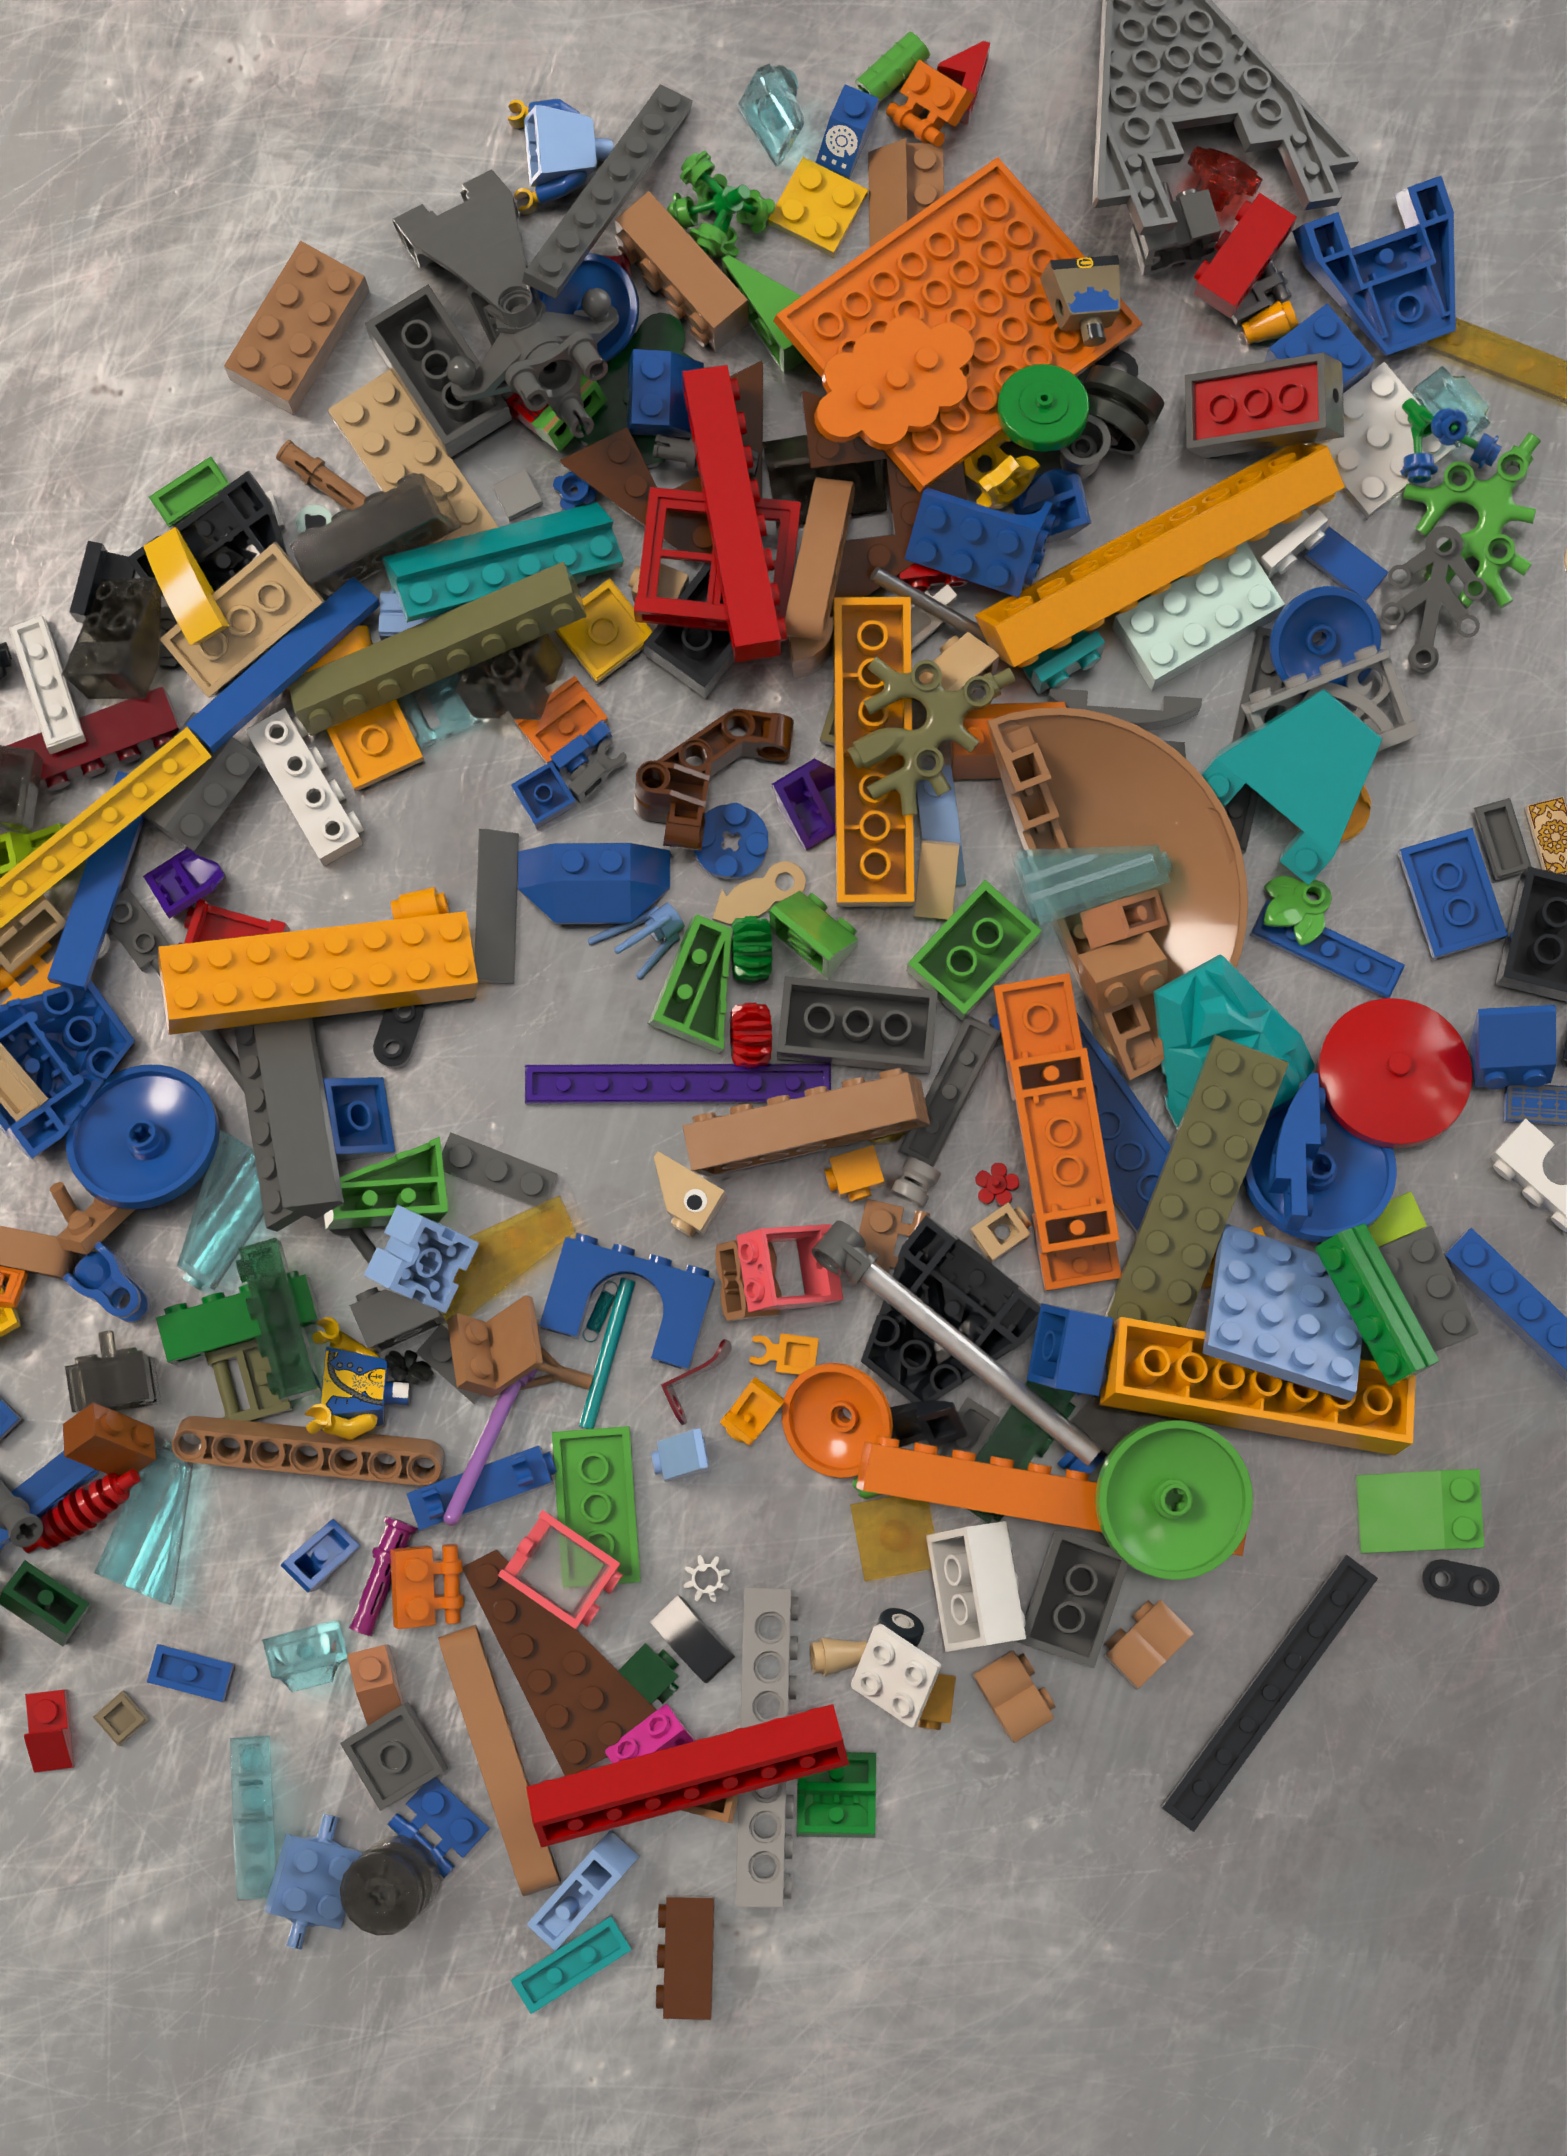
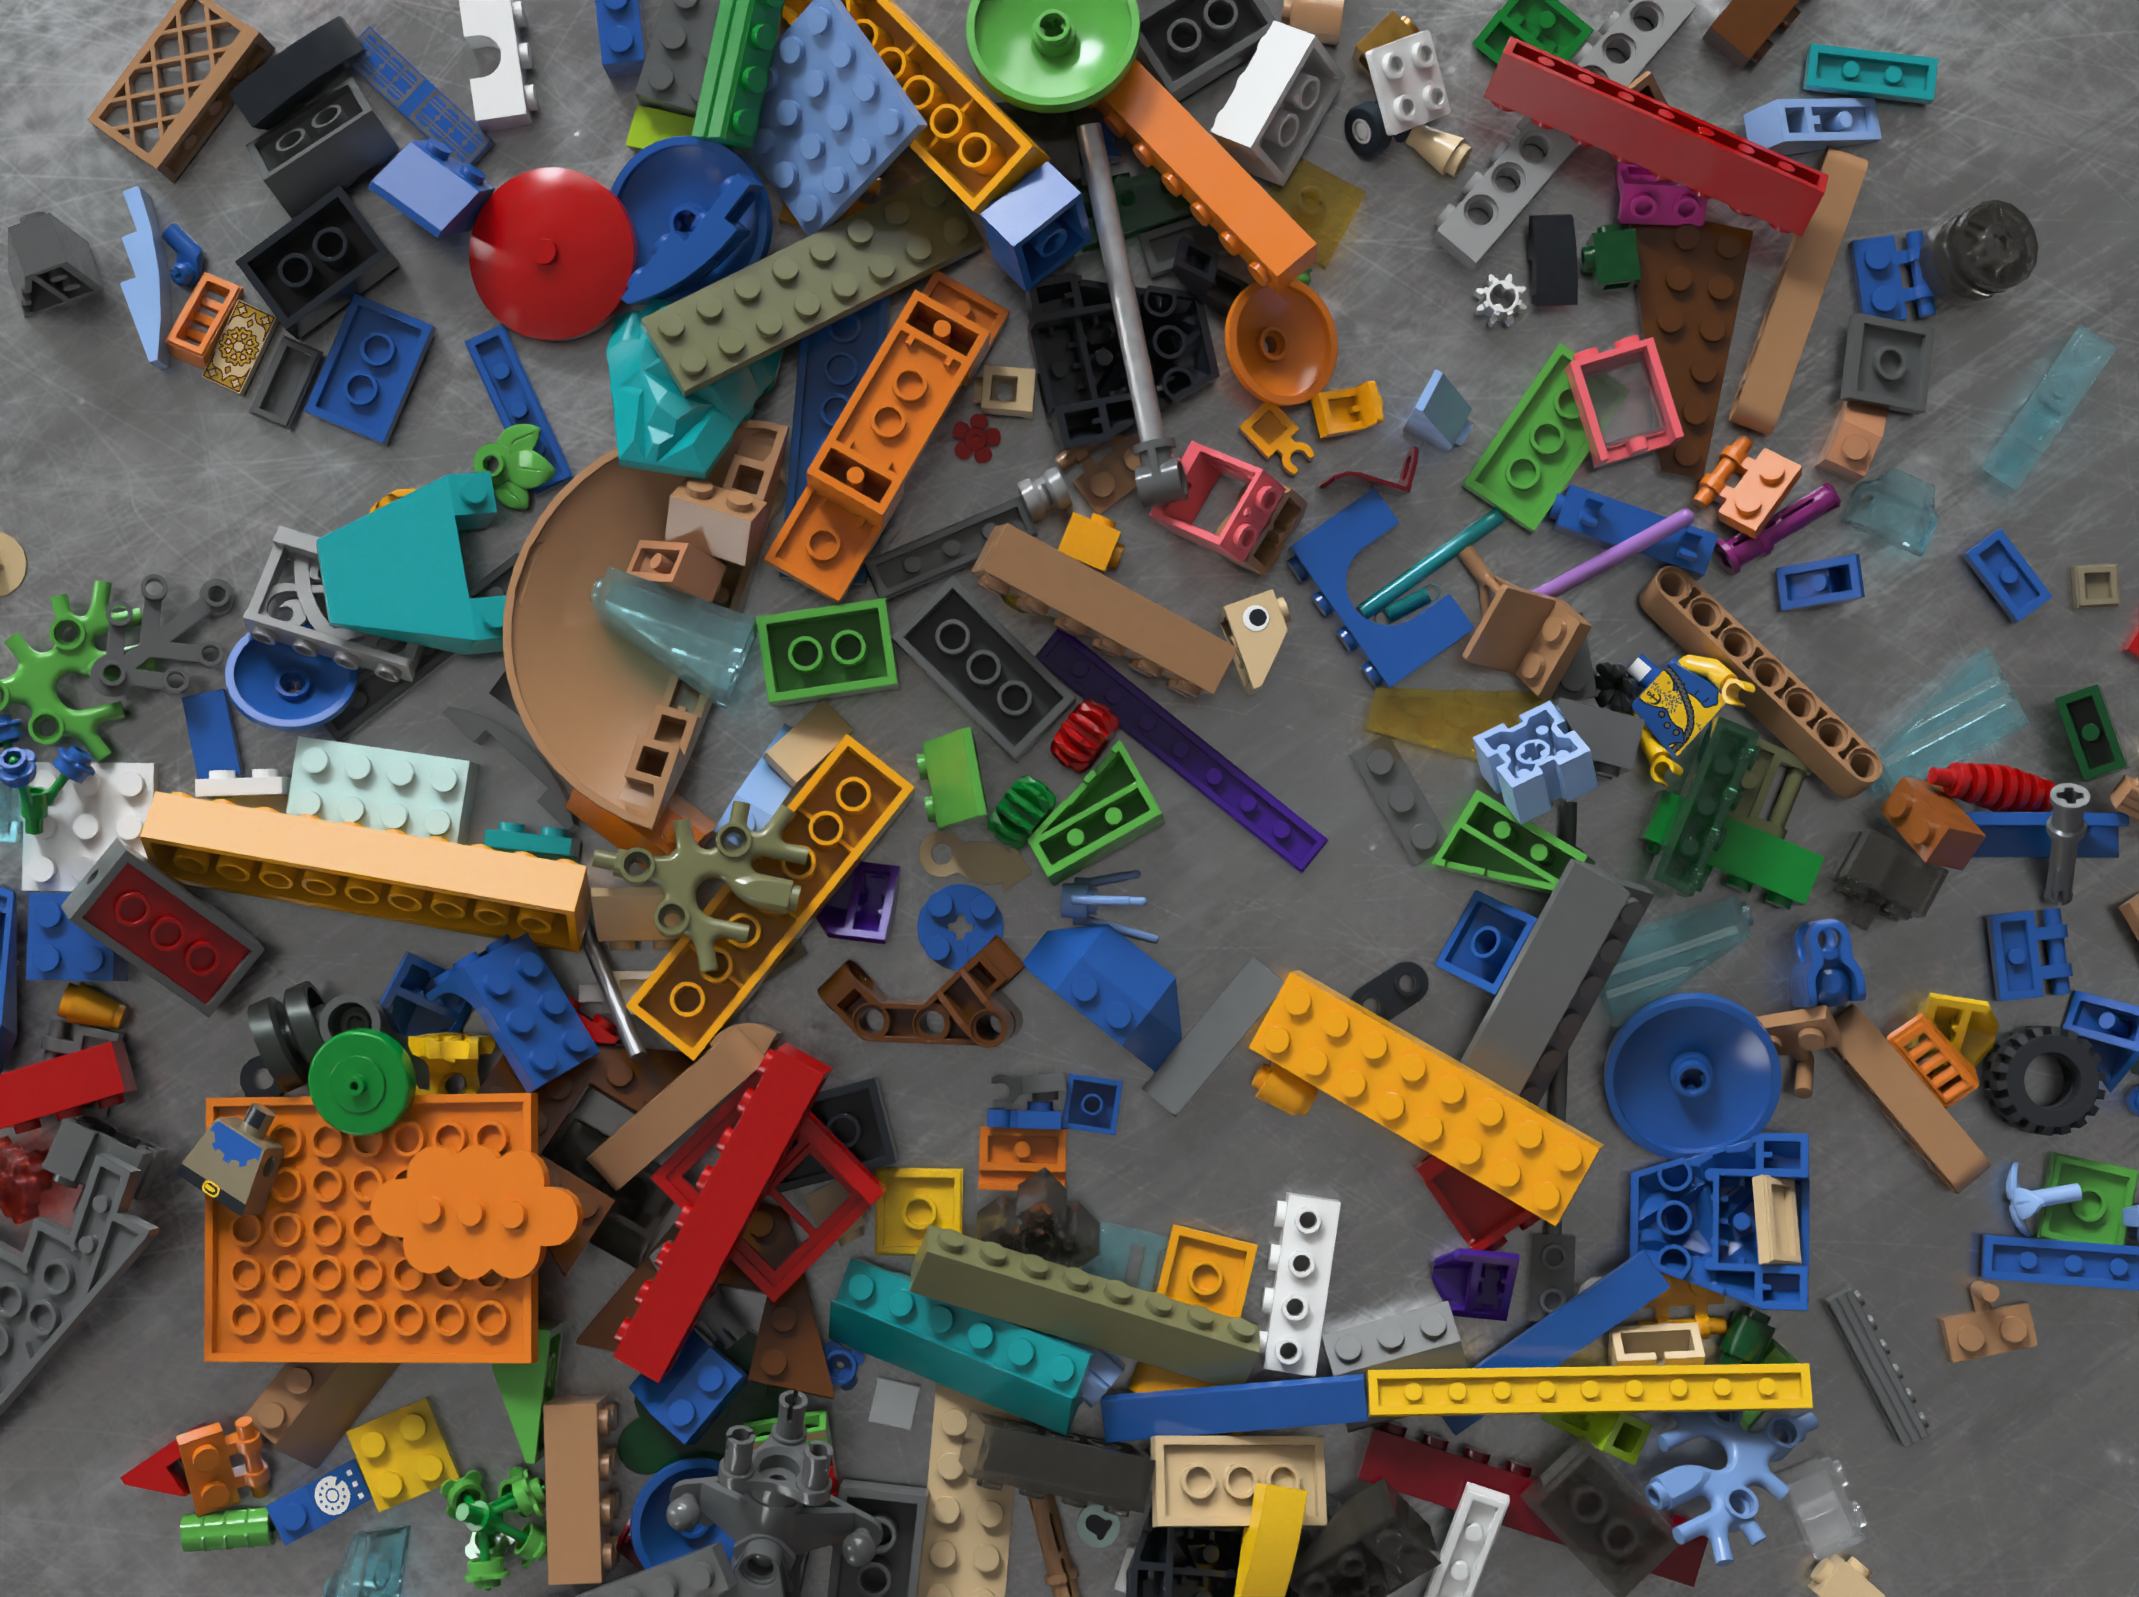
camera: 140 degrees left, 5 degrees up
medium blue plate [264,1813,362,1950] -> none

